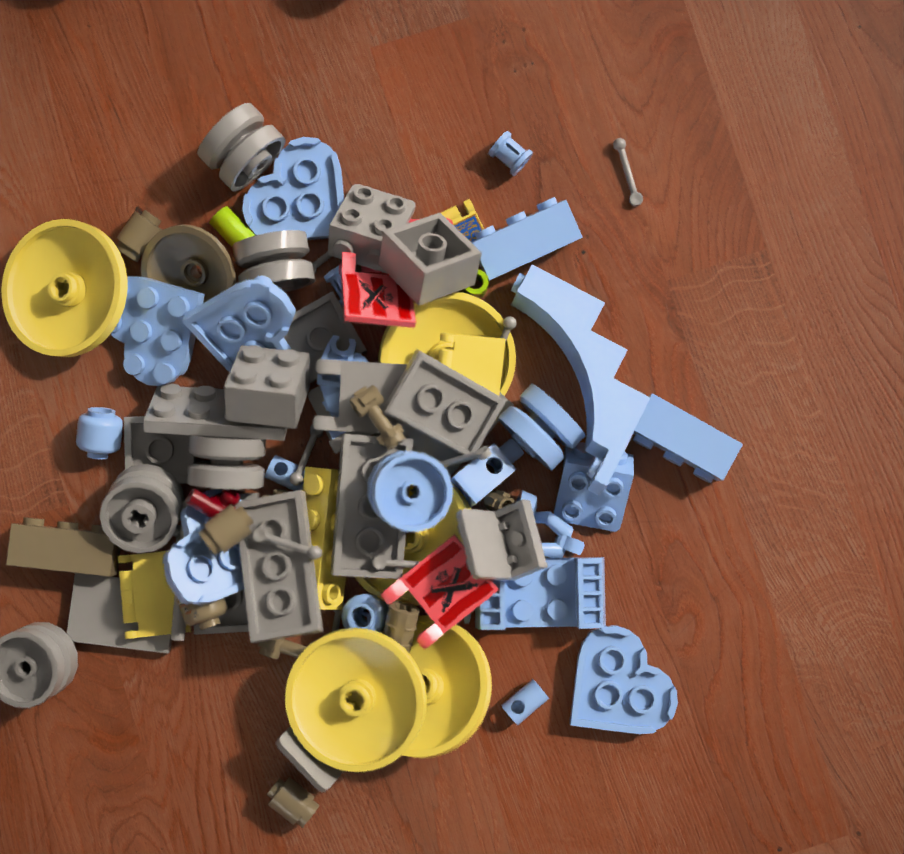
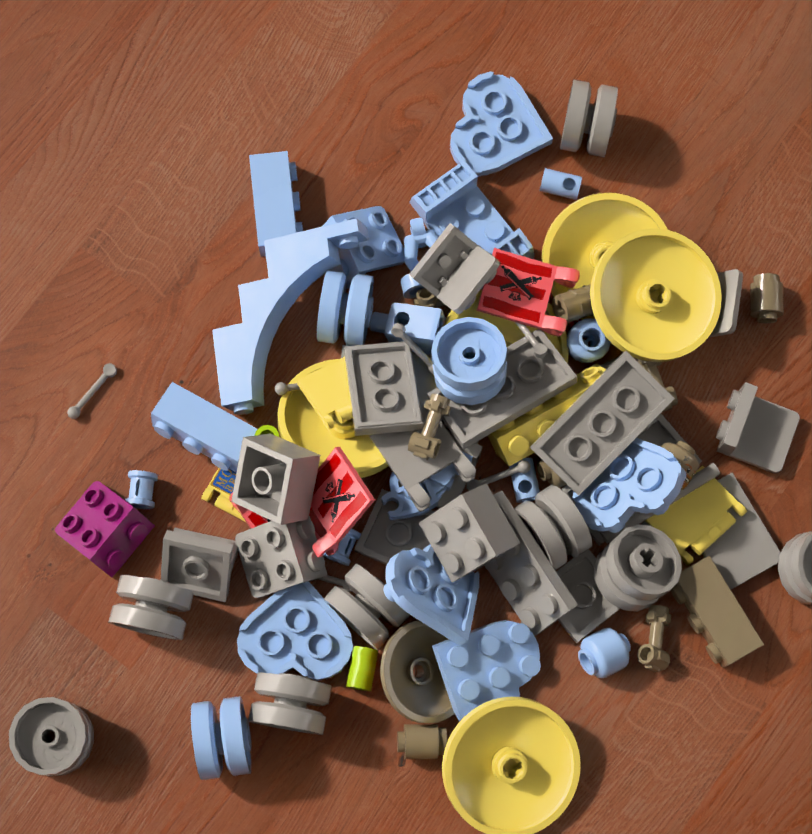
camera: 125 degrees left, 10 degrees down
dark red arm [185,488,240,518] -> none
dark tan brick [198,504,254,555] -> none
light grey hinge [252,528,322,560] -> none
none -> magenta bracket [55,481,155,578]
none -> light grey wheel [108,575,194,640]
none -> light grey bracket [161,528,239,602]
none -> light blue wheel [191,696,251,780]
none -> light grey wheel [560,79,618,157]
none -> dark tan bar [637,605,671,672]
none -> light grey bracket [716,382,800,473]

